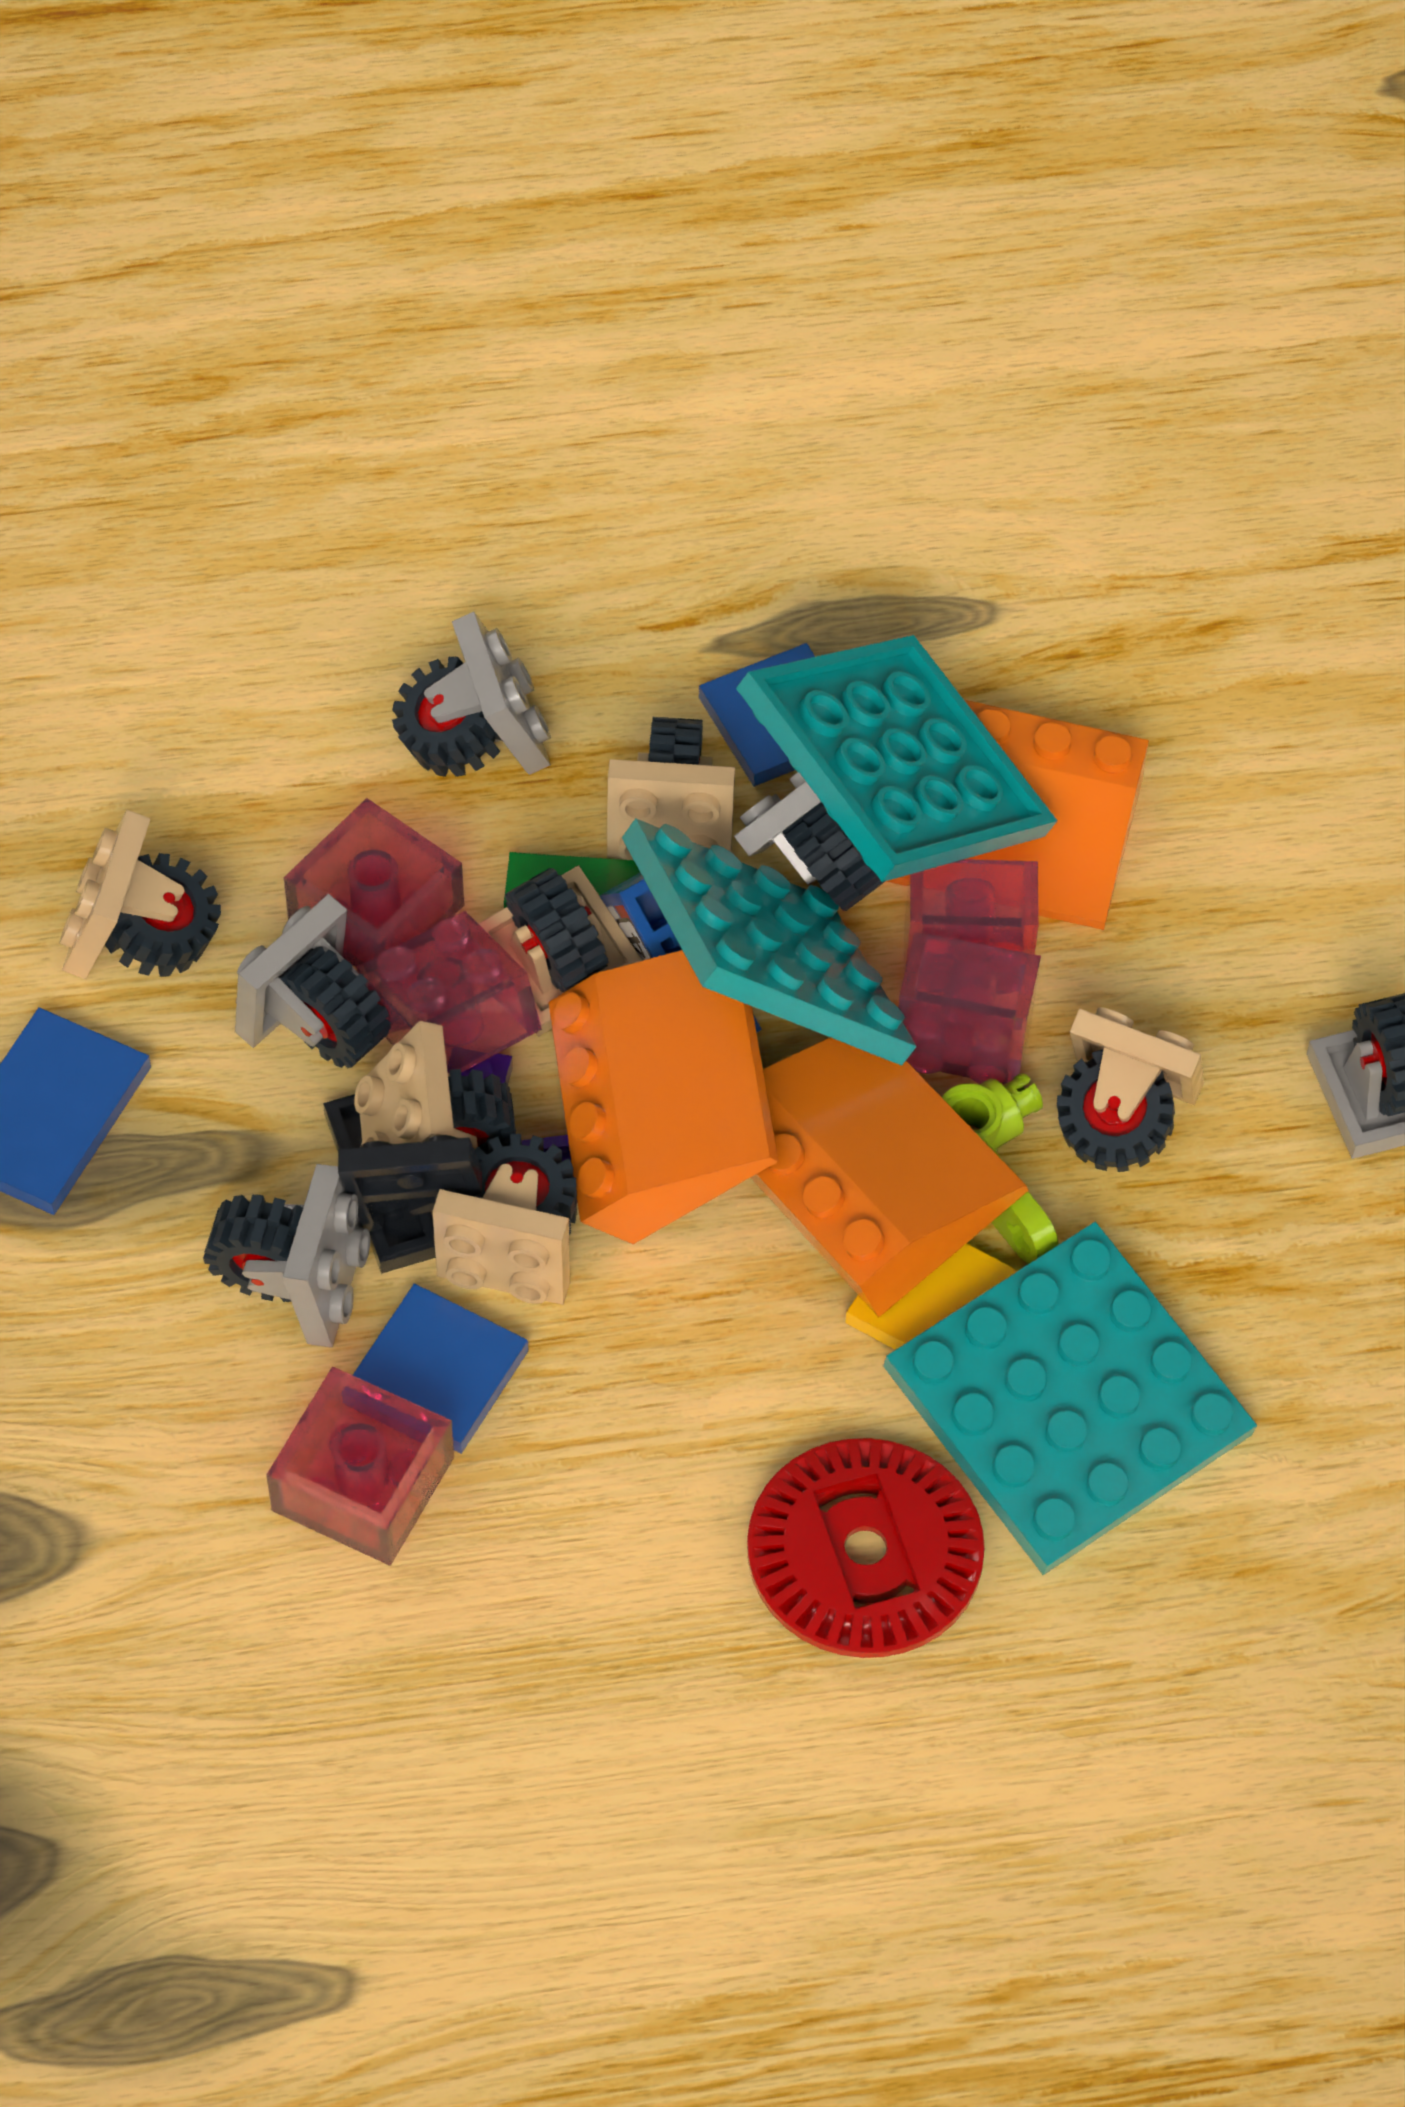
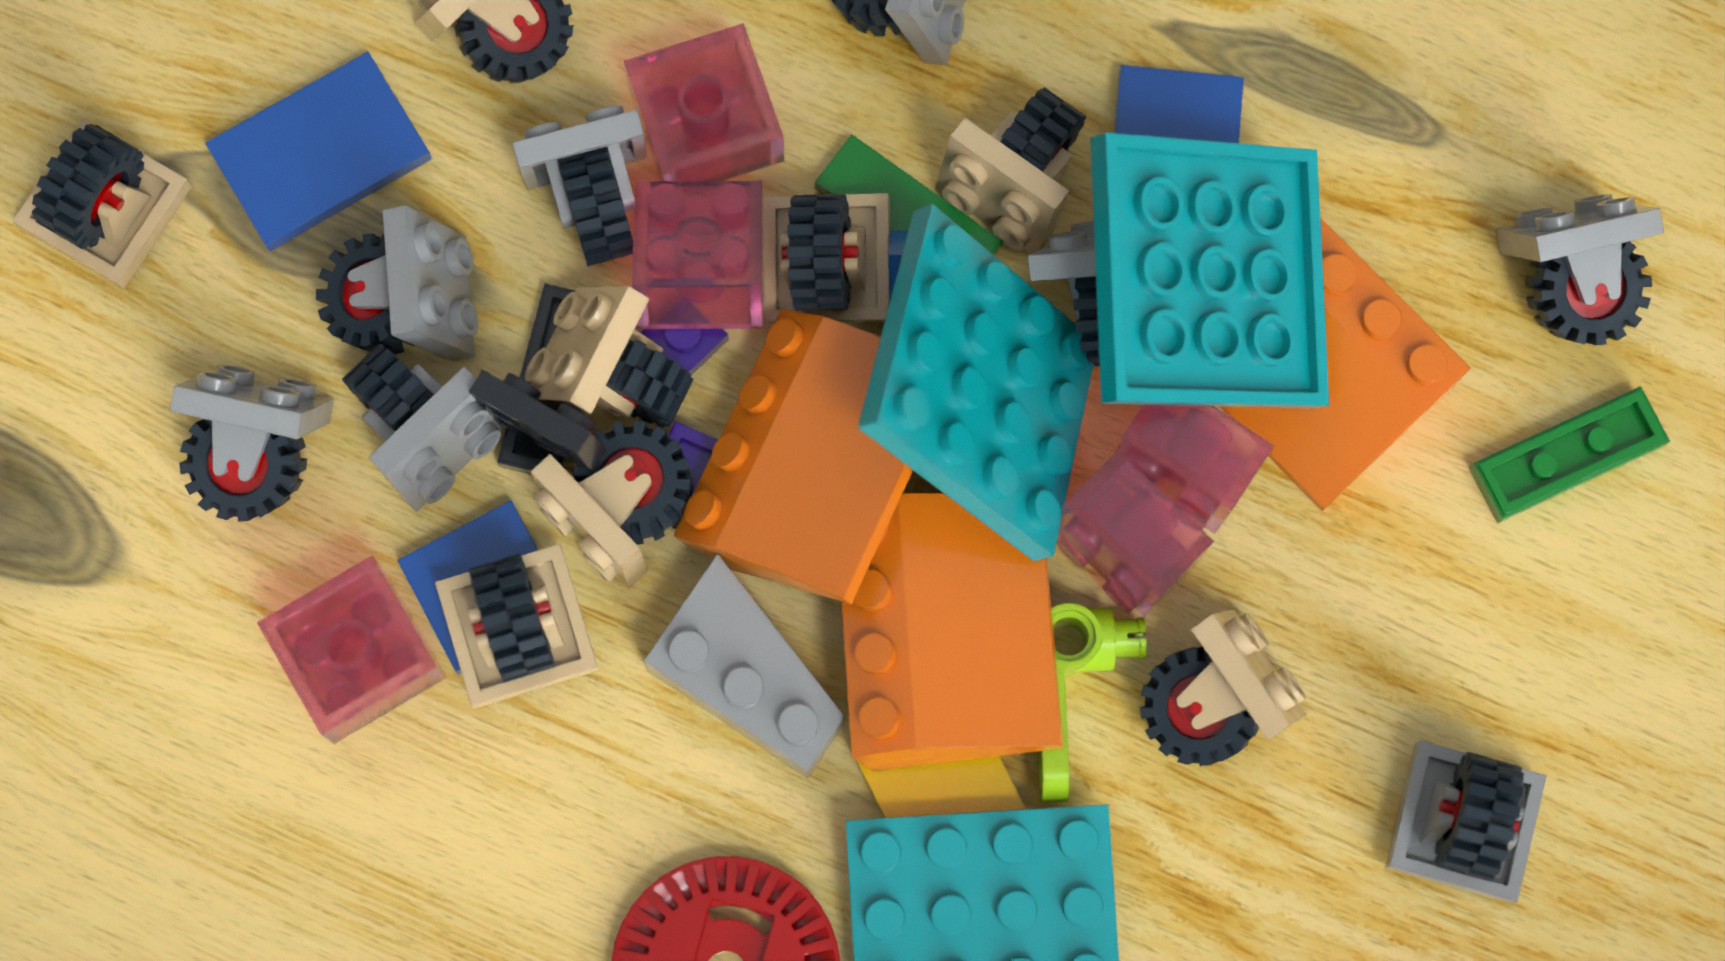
camera: 30 degrees right, 20 degrees up
none -> plate [170,365,334,522]
none -> light grey plate [316,205,478,361]
none -> tan plate [435,544,599,709]
none -> light grey wedge [644,554,844,779]
none -> green tile [1469,386,1670,524]
none -> plate [1496,194,1664,346]

